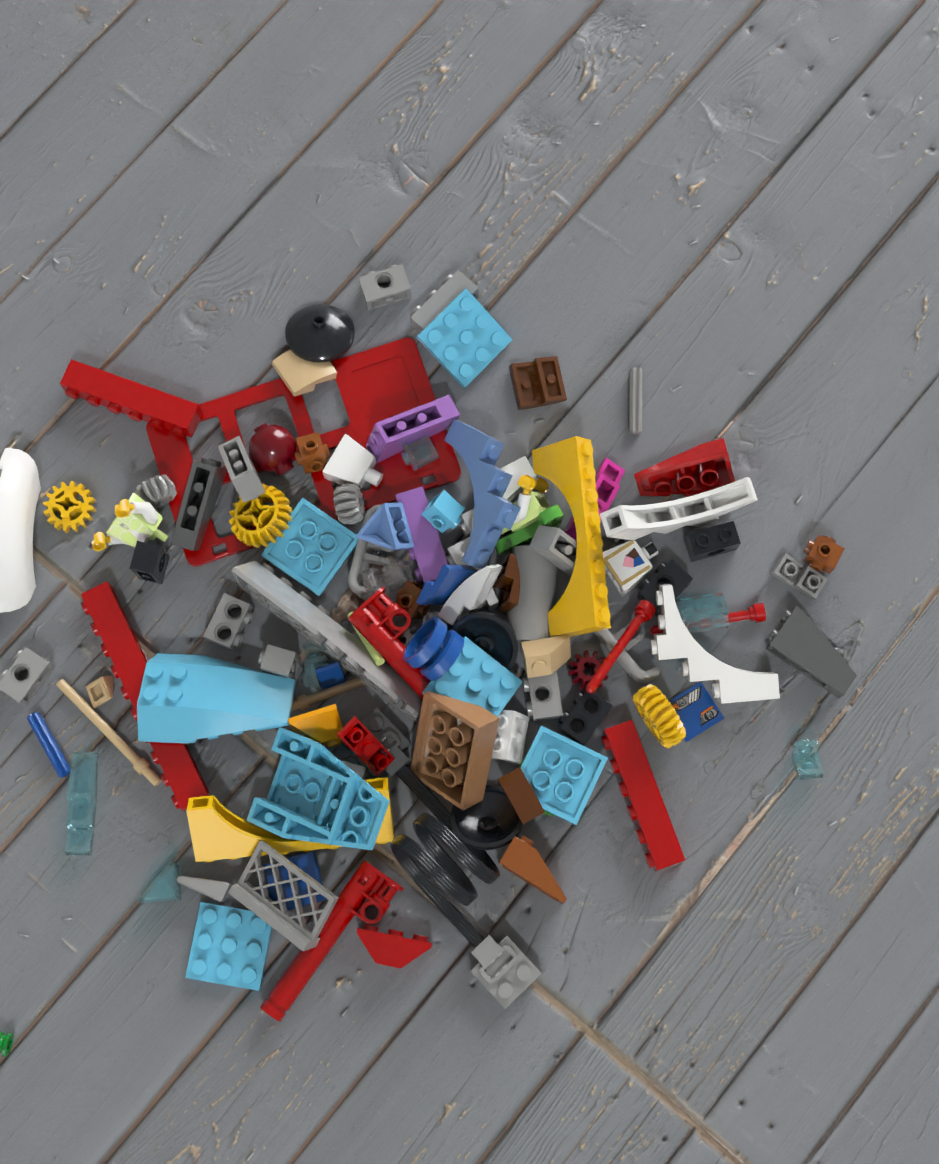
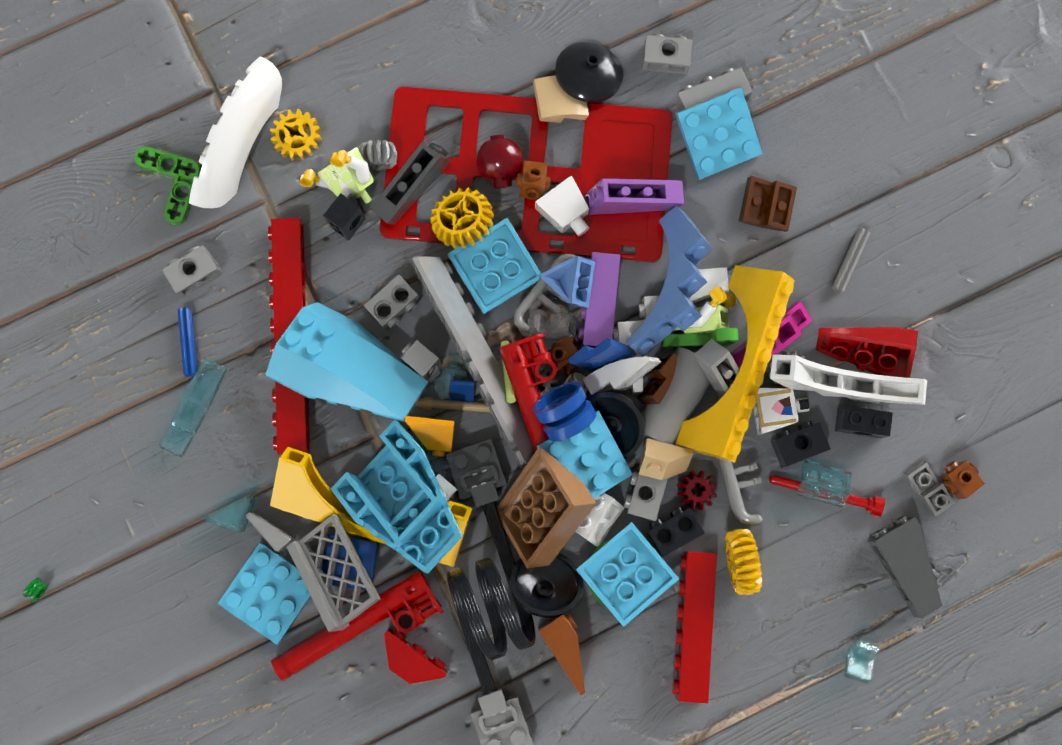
camera: 20 degrees right, 5 degrees up
tan bar [56,679,162,787] -> none
red brick [59,359,203,438] -> none
tan slope [85,675,114,708] -> none
light grey brick [218,436,265,503] -> none
light grey gear [333,483,365,525] -> none
red slope [337,716,395,776] -> none
clear light blue bracket [401,435,439,471] -> none
medium azure brick [421,490,465,533] -> none
reddish brown slope [498,767,545,824] -> none
red piece [586,600,656,694] -> none
white arch [650,584,780,704] -> none
blue sticker [669,682,724,742] -> none

